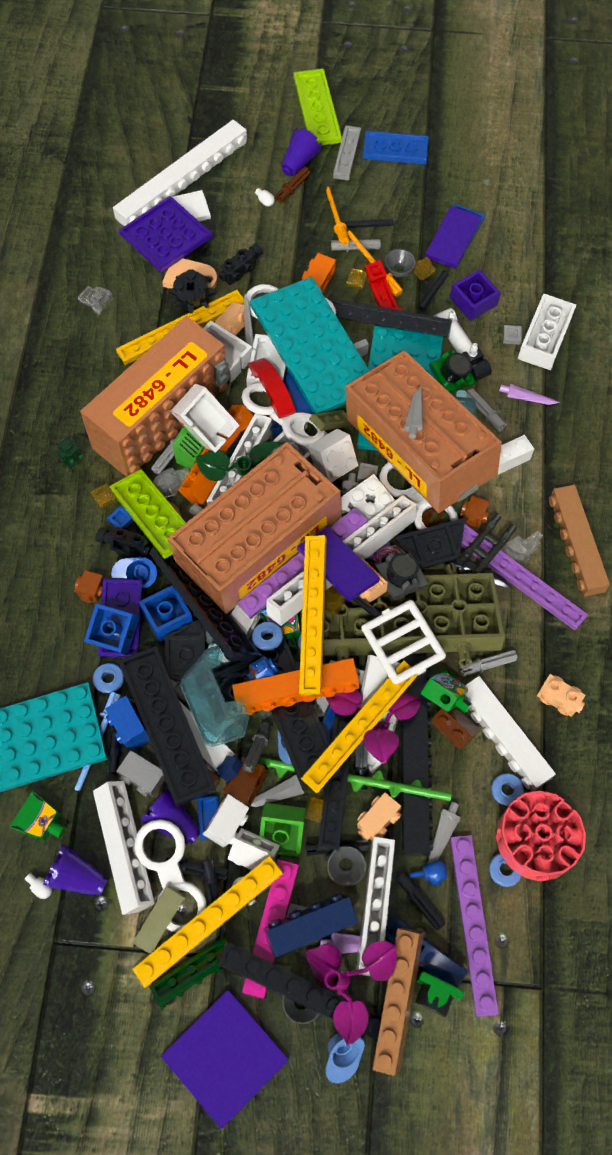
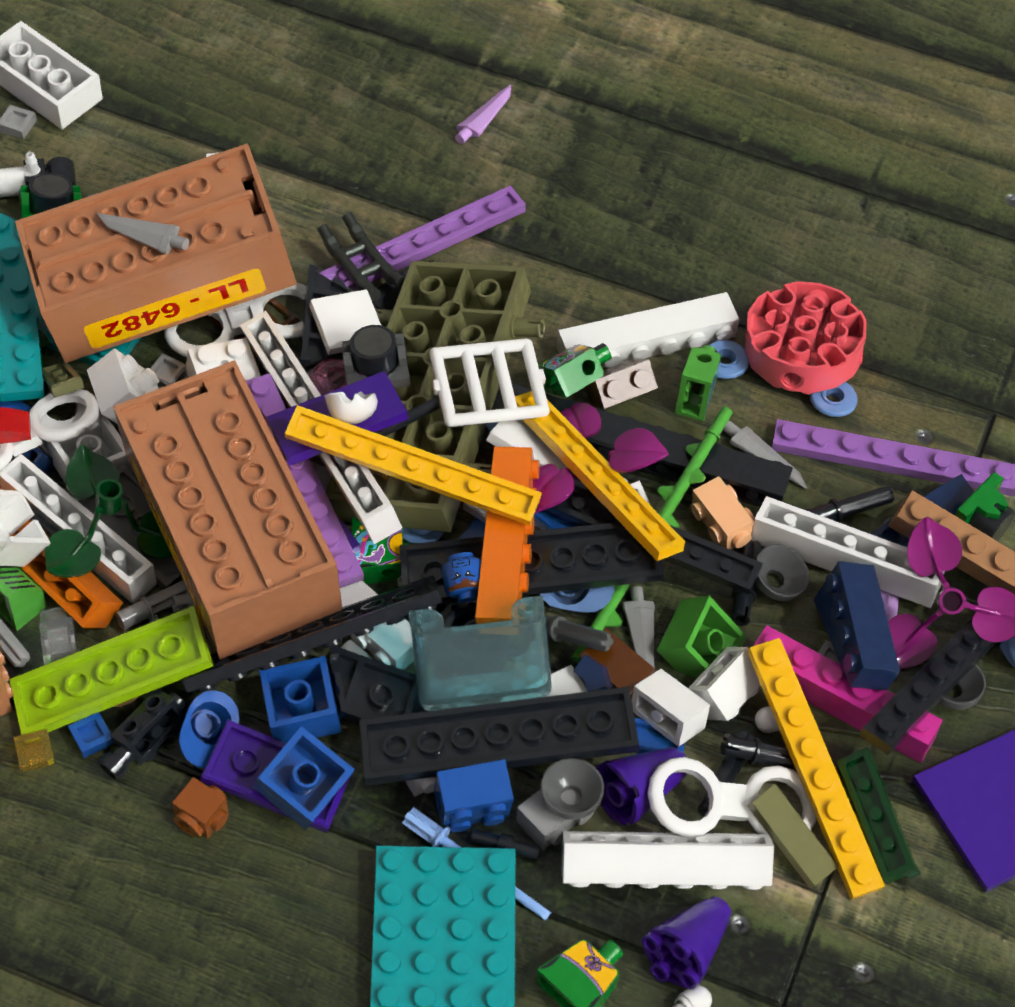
camera: 75 degrees left, 10 degrees down
medium blue piece [93,663,124,693] -> none
medium blue piece [252,622,283,650] -> none
clear yellow plate [305,797,324,823] -> none
blue piece [410,861,447,885] -> none
light grey axle [459,650,517,677] -> none
dark orange brick [460,495,489,528] -> none
lavender bar [499,384,560,405] -> none
clear brick [502,530,543,563] -> none
light nougat brick [537,674,585,717] -> none
medium nougat brick [549,485,610,597] -> none
none -> white tile [309,289,381,355]
none -> white hair [324,391,378,424]
none -> dark grey piece [541,758,604,820]
none -> bright green torso [675,345,722,421]

